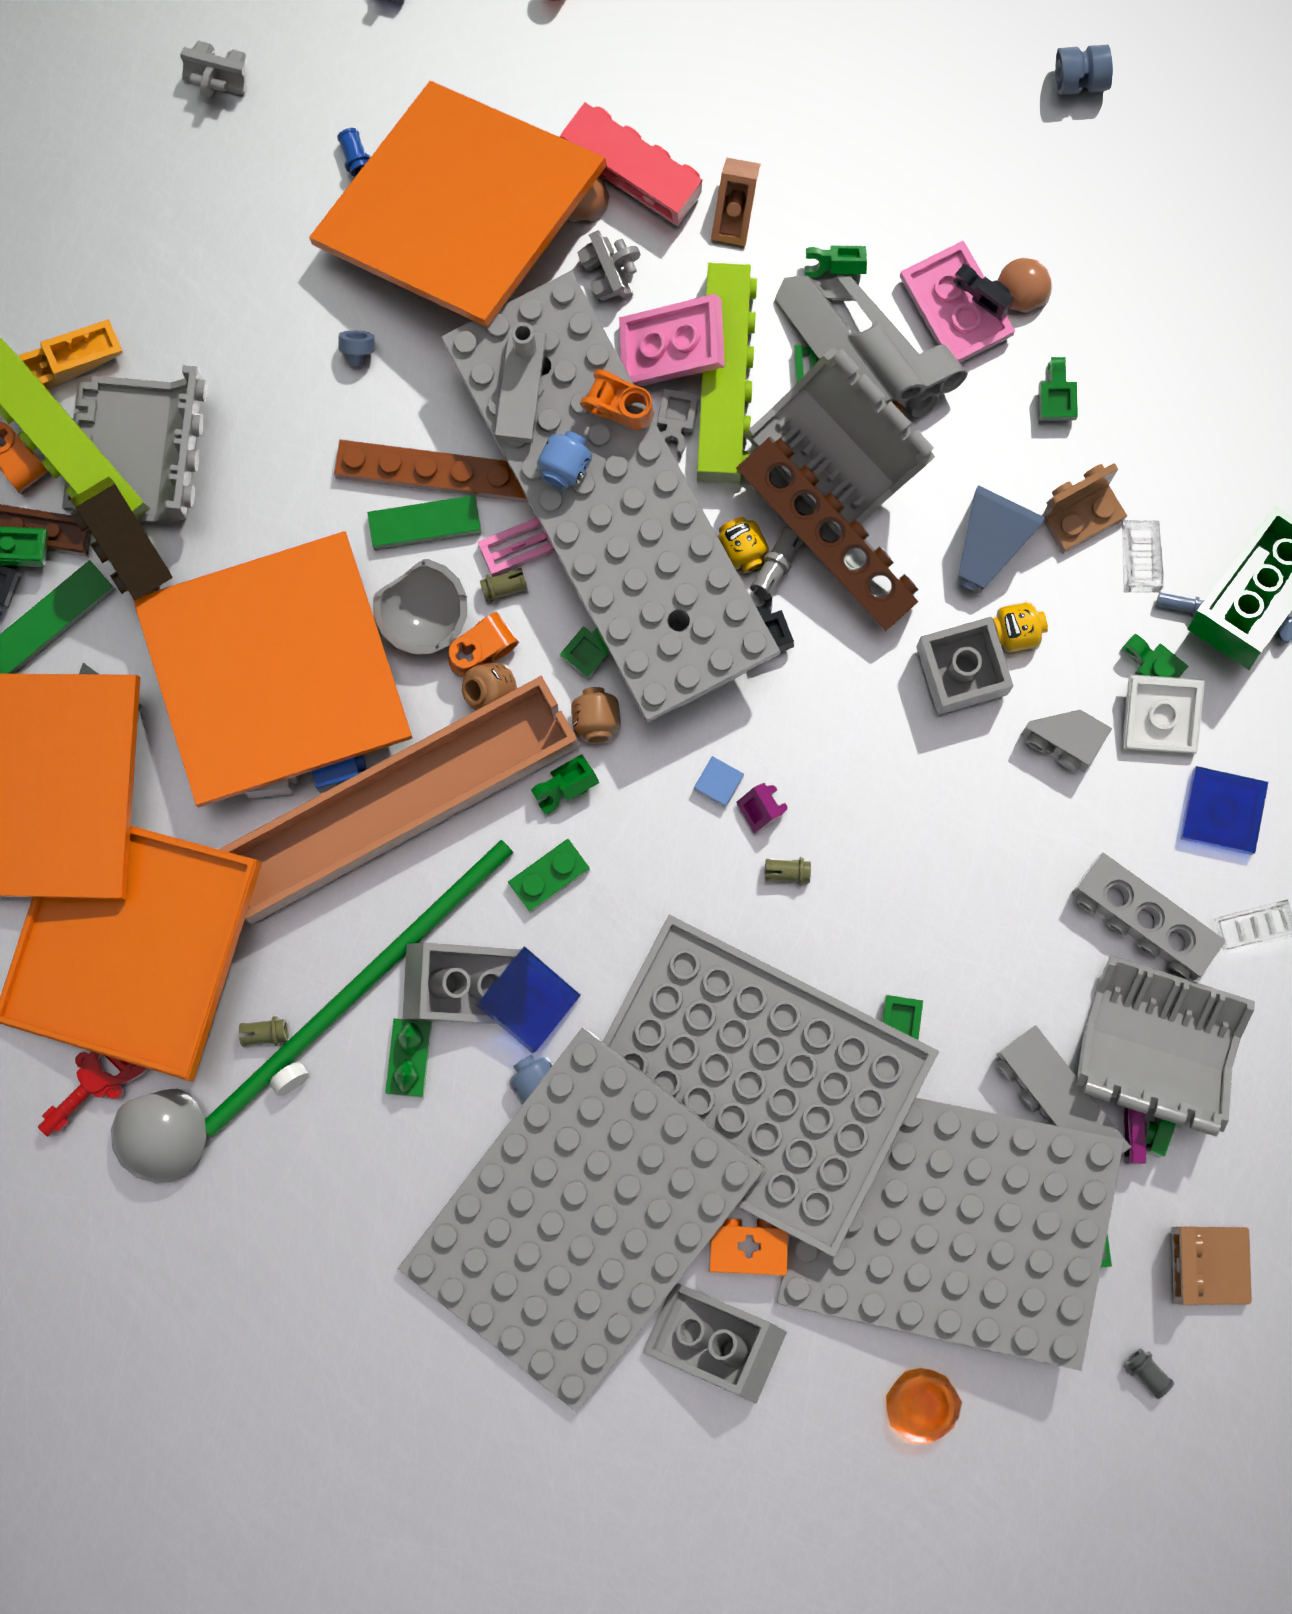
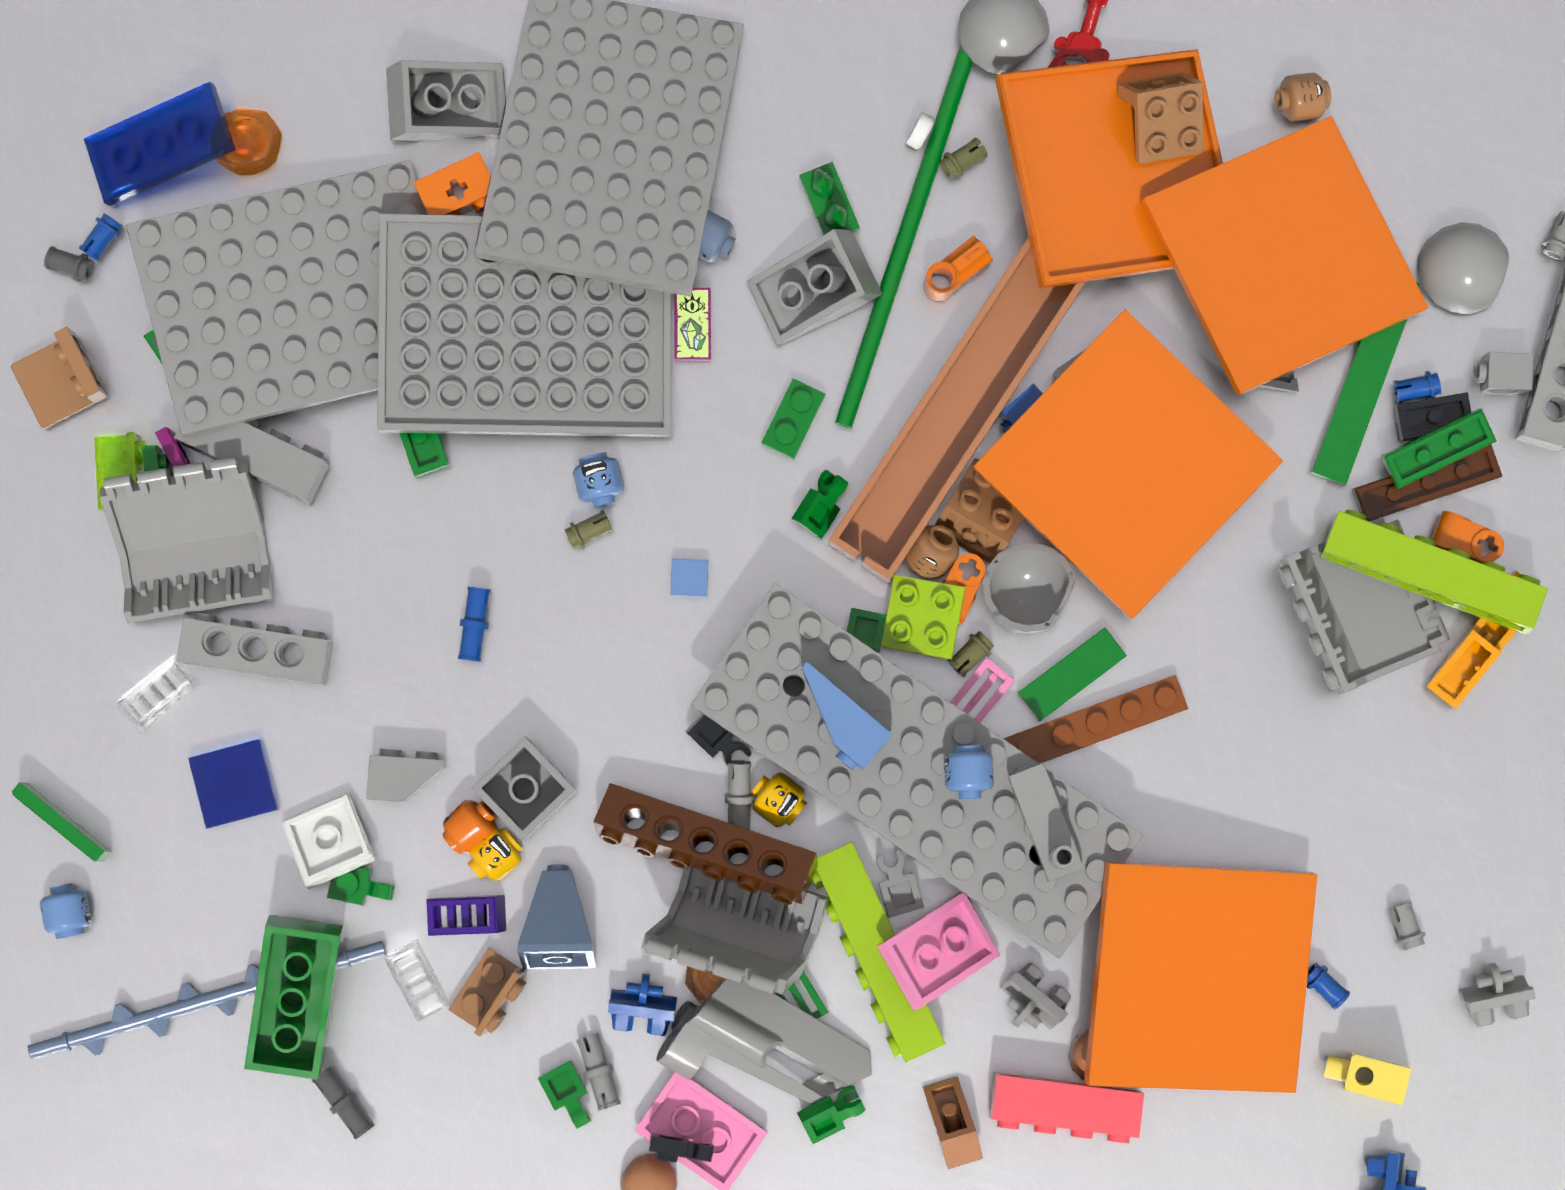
camera: 150 degrees right, 5 degrees up
dark brown wedge [70,476,173,600] -> none
sand blue tile [338,330,375,366] -> none
clear blue tile [475,946,581,1053] -> none
medium nougat head [571,687,621,744] -> none
orange piece [579,369,654,430] -> none
magenta tile [736,783,788,834] -> none
none -> blue pin [79,213,122,261]
none -> clear blue tile [84,81,236,206]
none -> clear neon green bracket [94,432,146,511]
none -> dark grey pin [311,1066,374,1140]
none -> dark purple slope [426,895,506,936]
none -> orange head [442,800,497,854]
none -> blue pin [458,586,491,662]
none -> medium blue head [573,452,624,508]
none -> light grey pin [576,1033,621,1111]
none -> blue hips [608,973,677,1036]
none -> tile [674,288,711,361]
none -> medium blue slope [801,661,893,770]
none -> lime hinge [881,575,966,660]
none -> orange piece [923,236,993,301]
none -> medium nougat bracket [935,458,1024,563]
none -> medium nougat bracket [1118,73,1204,164]
none -> light yellow torso [1324,1053,1411,1105]
none -> light grey pin [1389,901,1426,950]

